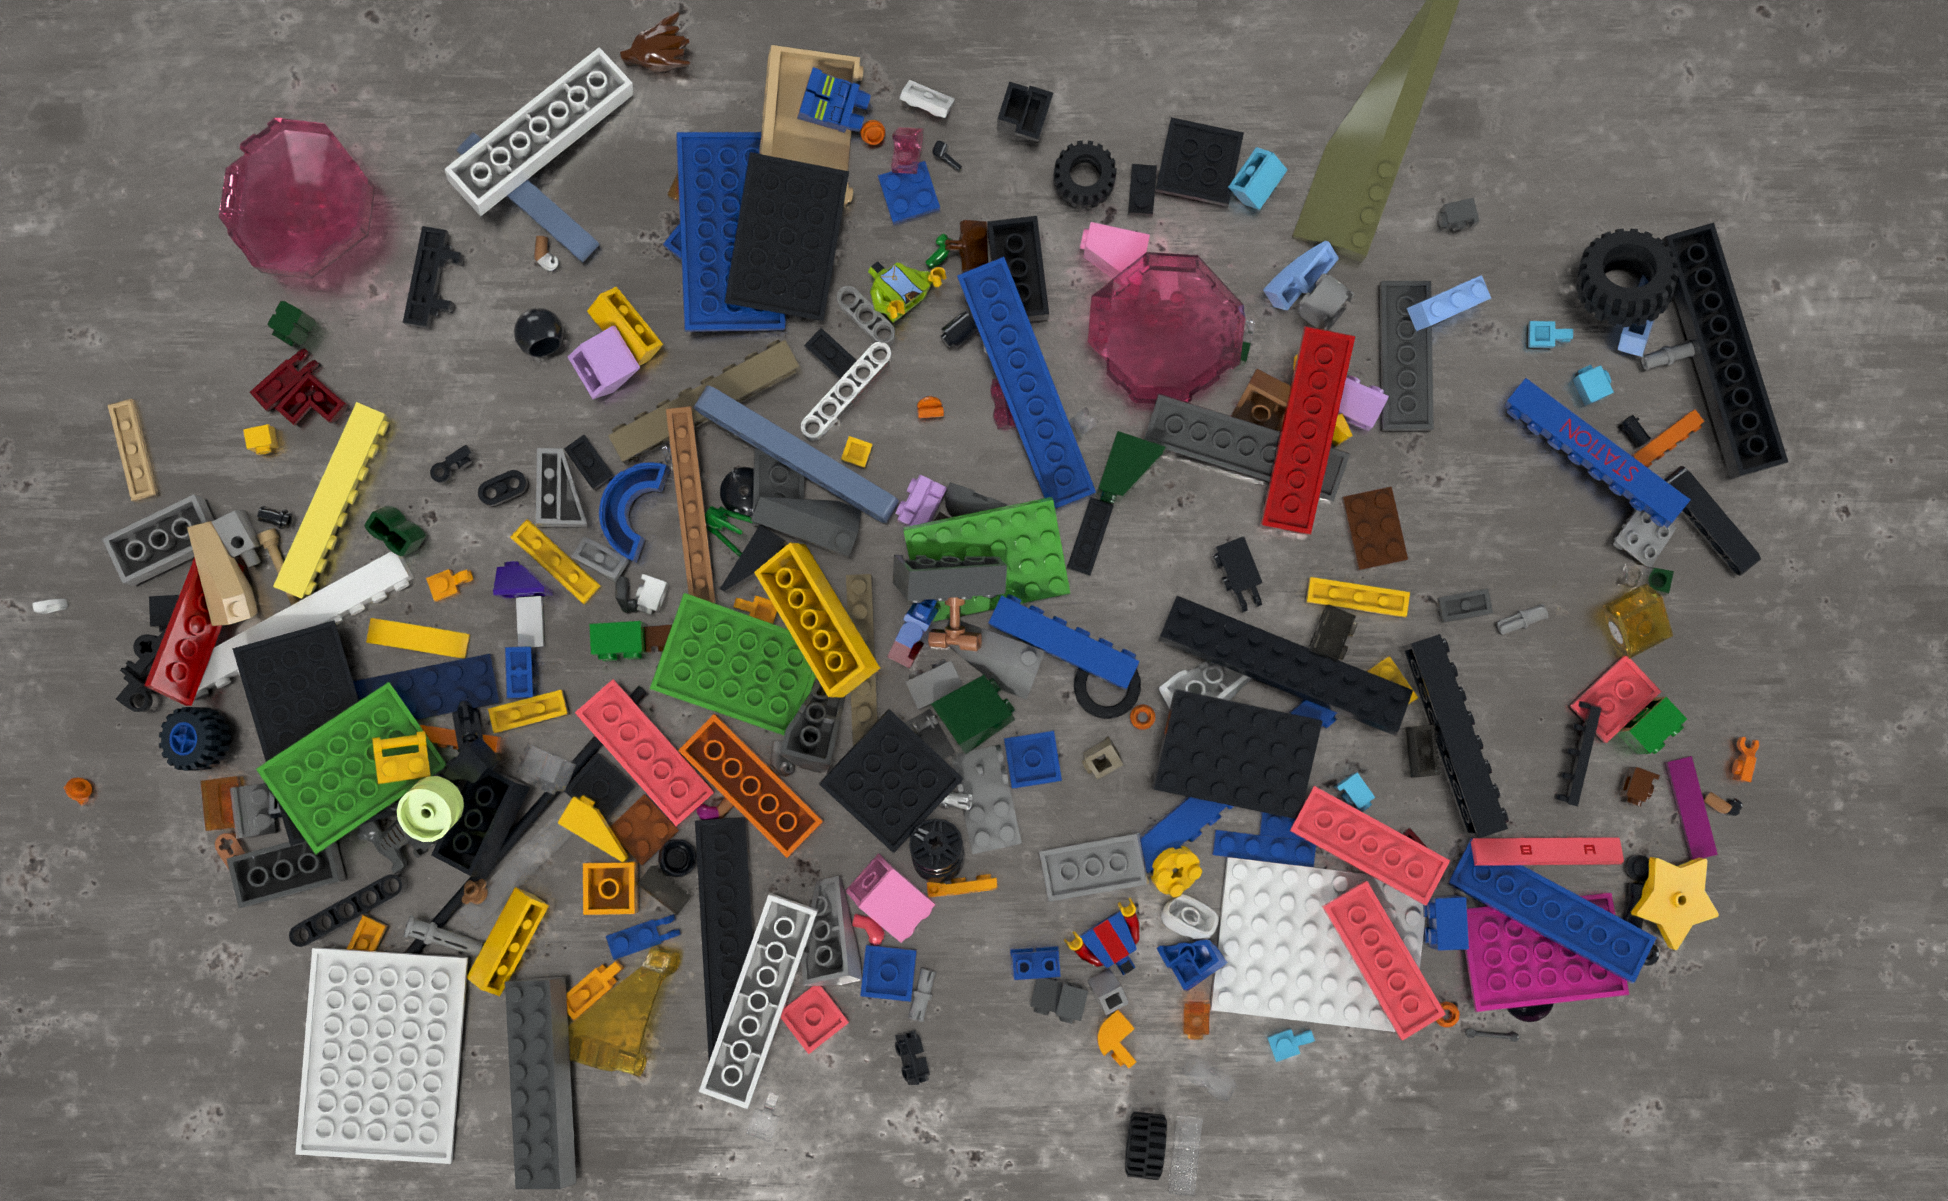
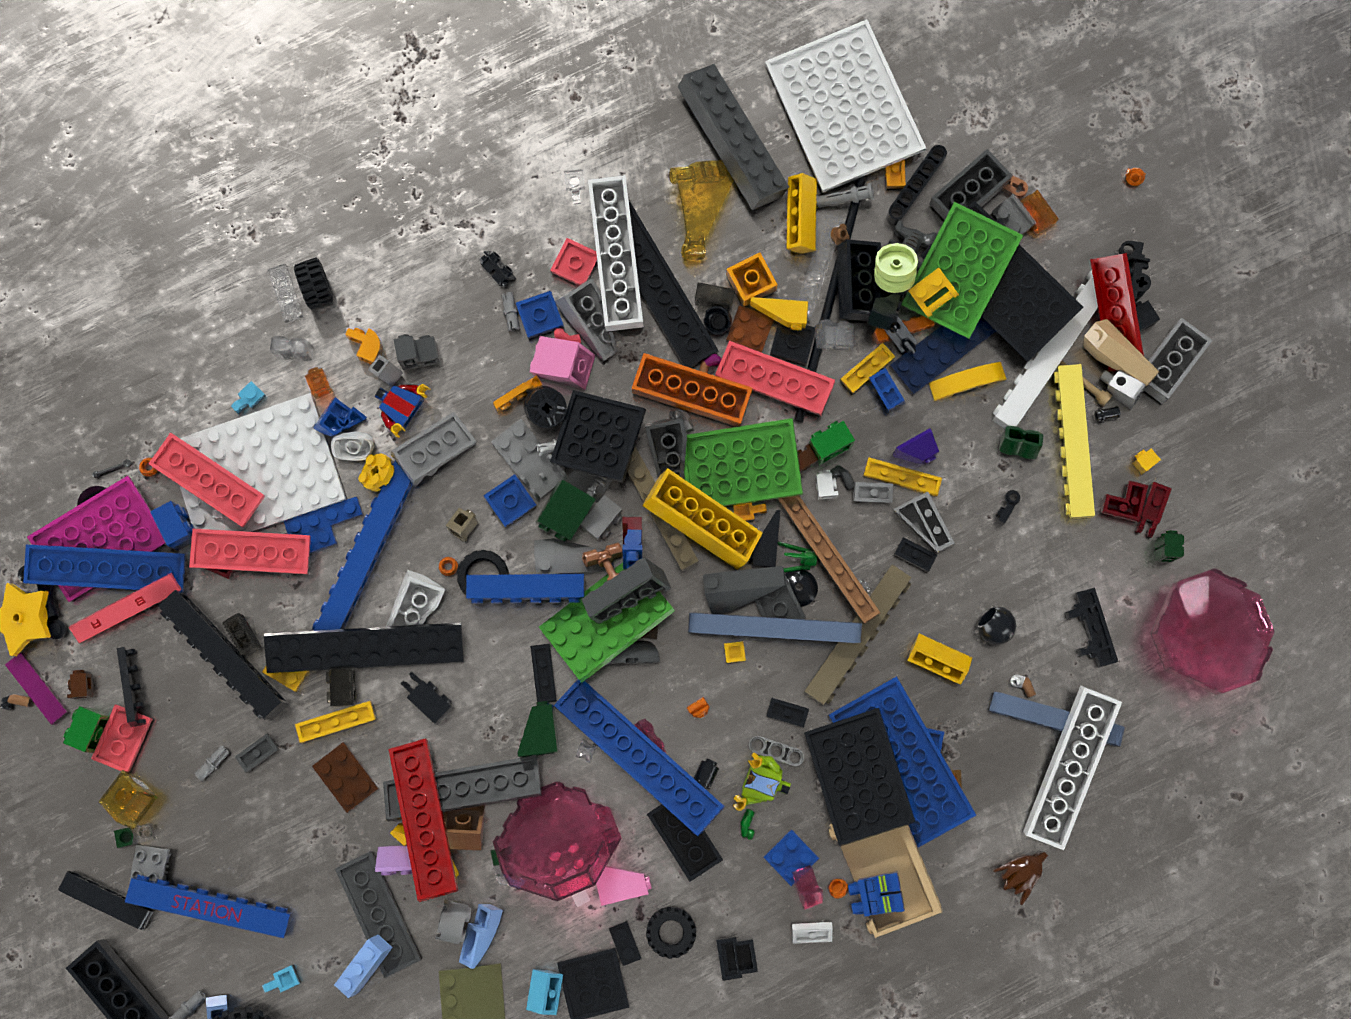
camera: 155 degrees right, 5 degrees down
white tile [32,599,68,614] -> none
tan tile [108,399,158,502] -> none
black wheel [159,707,231,771] -> none
light orange plate [426,569,474,602] -> none
black plate [478,470,528,506] -> none
white tile [516,596,545,648] -> none
light orange hinge [566,960,624,1021] -> none
lavender slope [568,325,640,399] -> none
blue brick [599,462,670,563] -> none
blue hinge [606,914,681,960] -> none
white beam [801,342,892,441] -> none
lavender brick [895,475,947,526] -> none
black hand [932,140,962,171] -> none
reddish brown plate [945,220,988,271] -> none
blue hips [1010,946,1061,980] -> none
black plate [1152,688,1323,819] -> none
medium azure brick [1333,772,1375,812] -> none
medium azure brick [1572,365,1614,406] -> none
black pin [1621,415,1651,448] -> none
orange piece [1632,409,1705,468] -> none
orange plate [1732,737,1759,782] -> none

